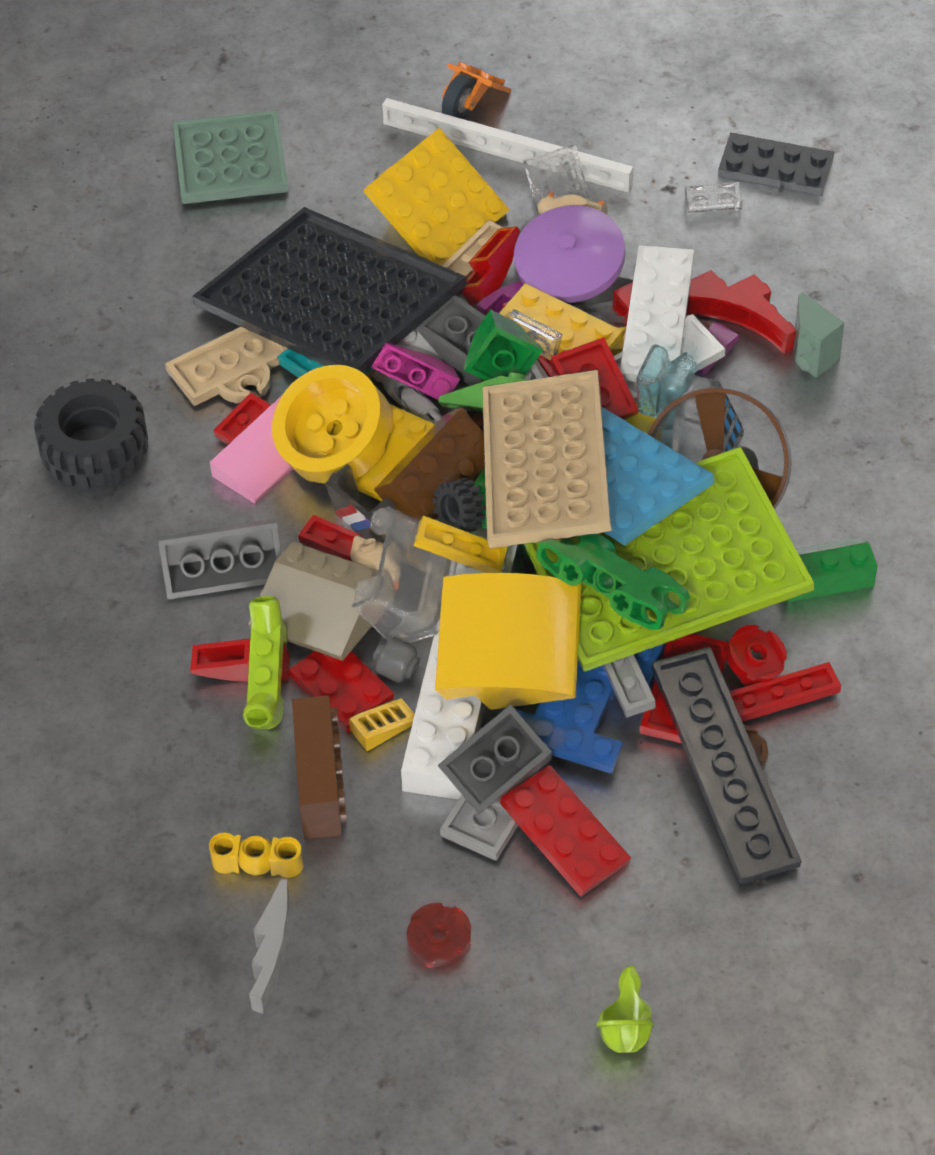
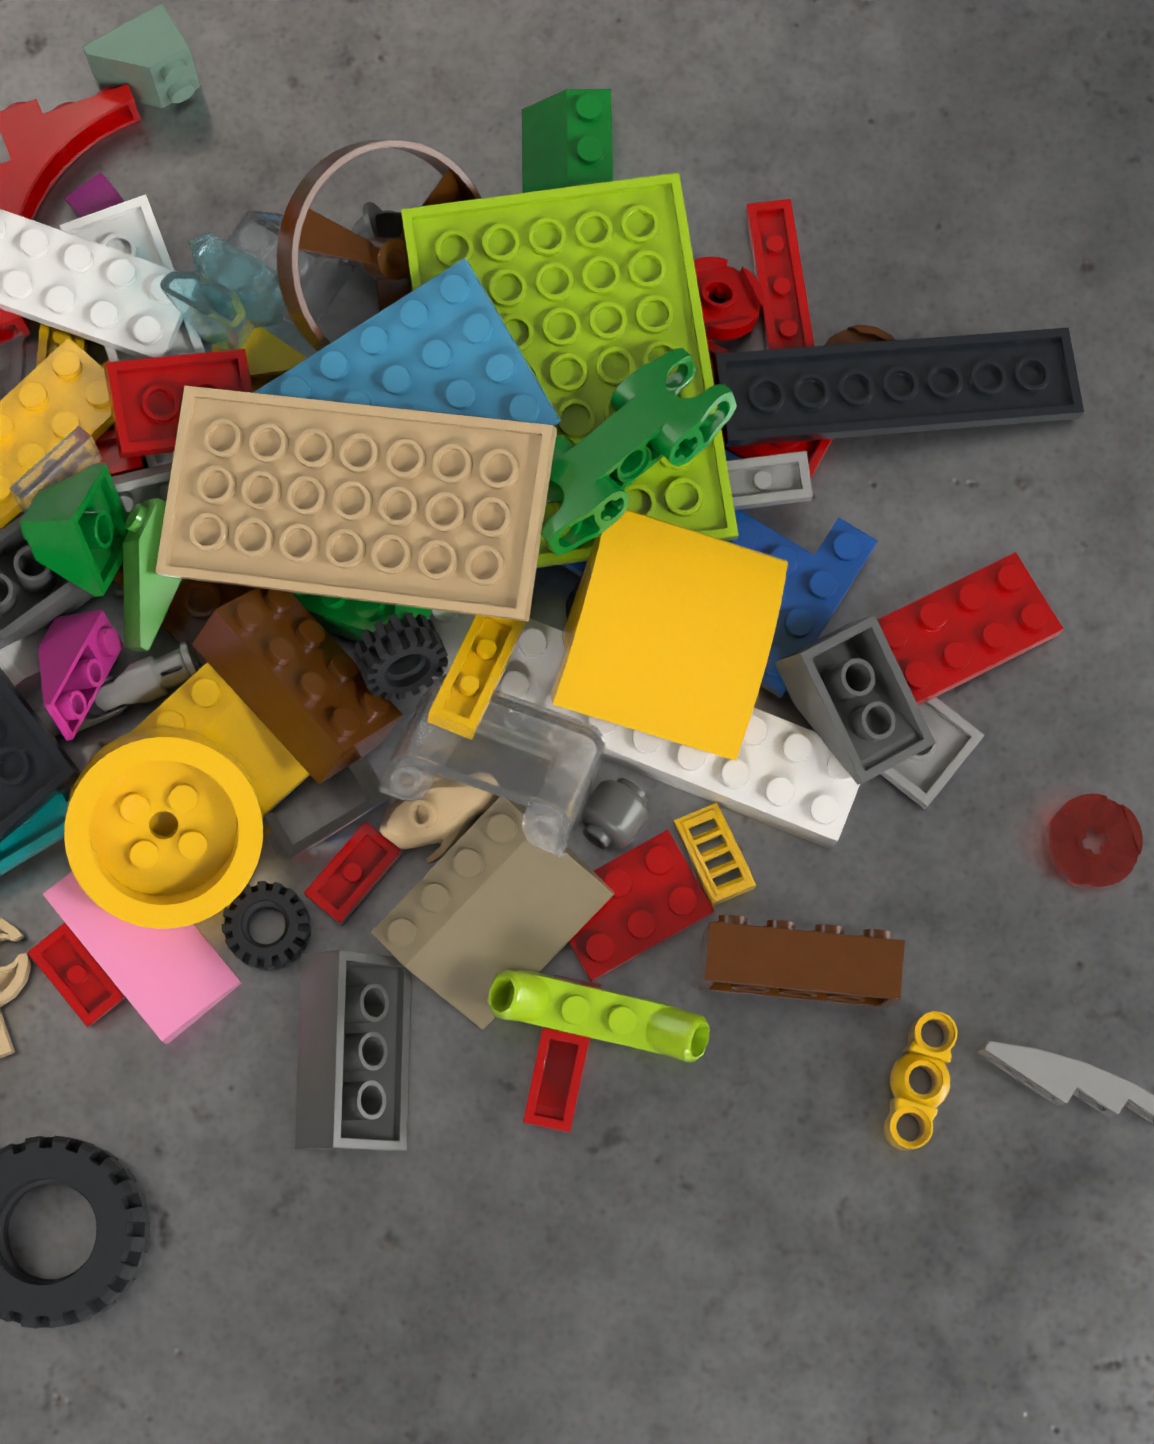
camera: 85 degrees left, 25 degrees up
none -> black tyre [222,881,311,971]

